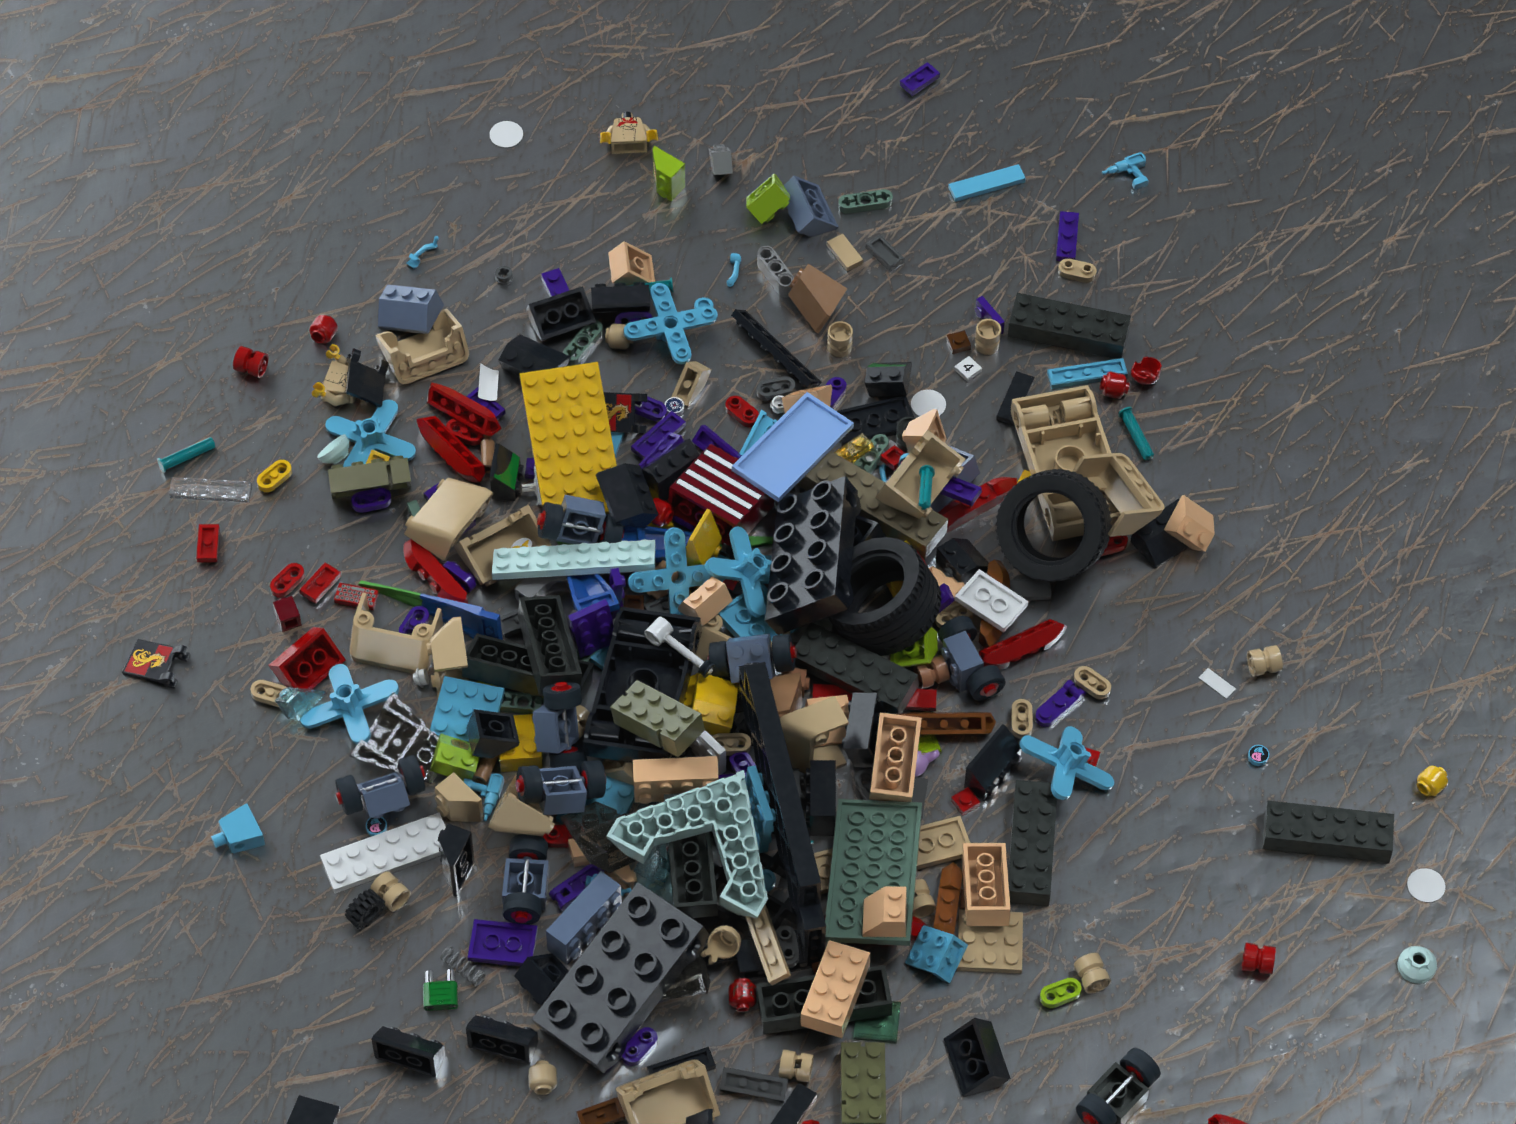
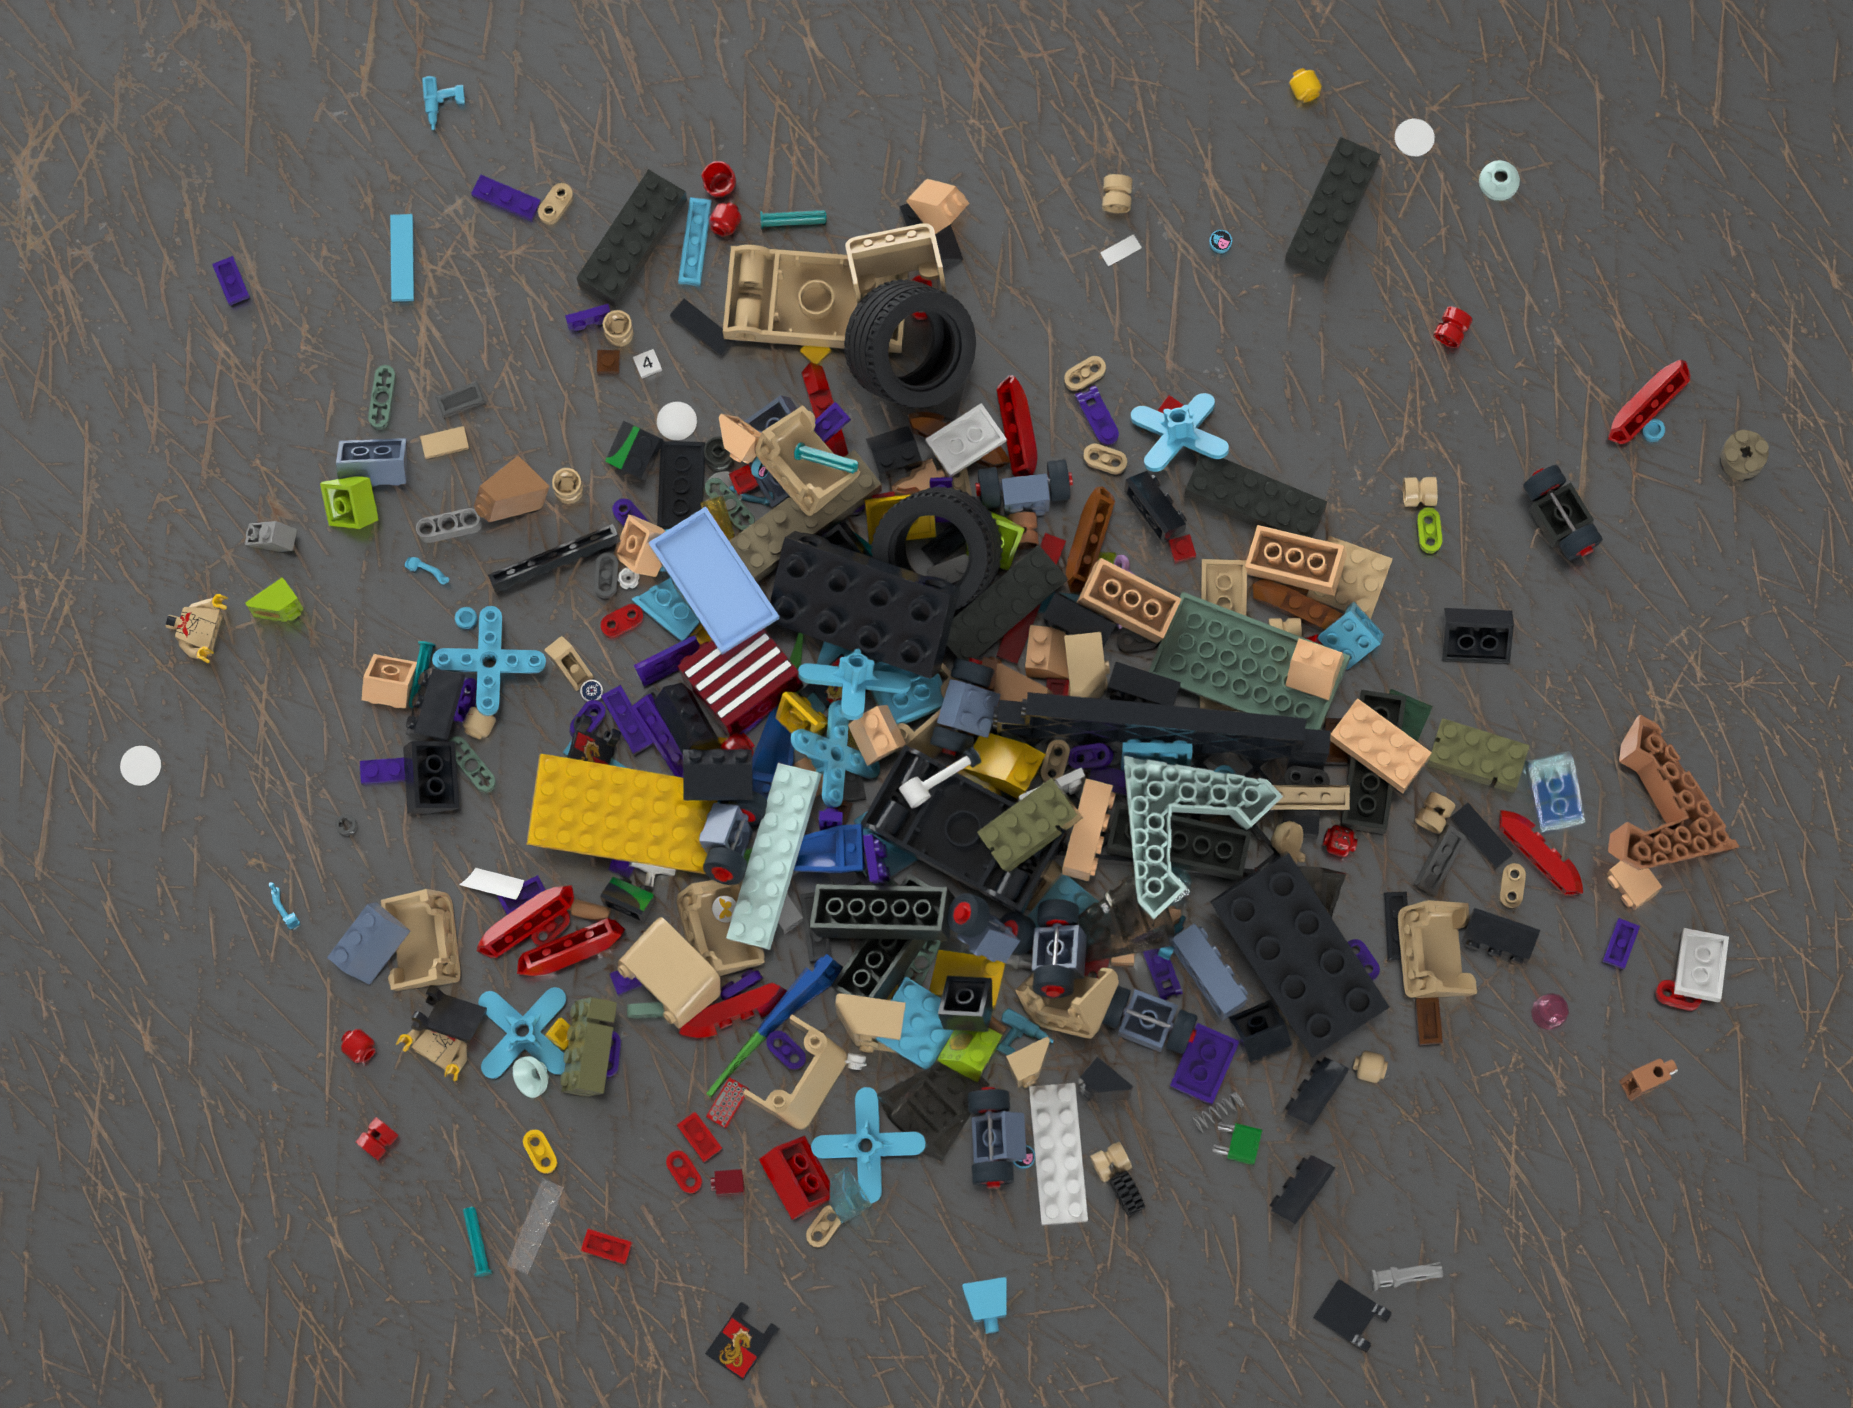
camera: 70 degrees left, 20 degrees up
black slope [498,334,571,376] -> none

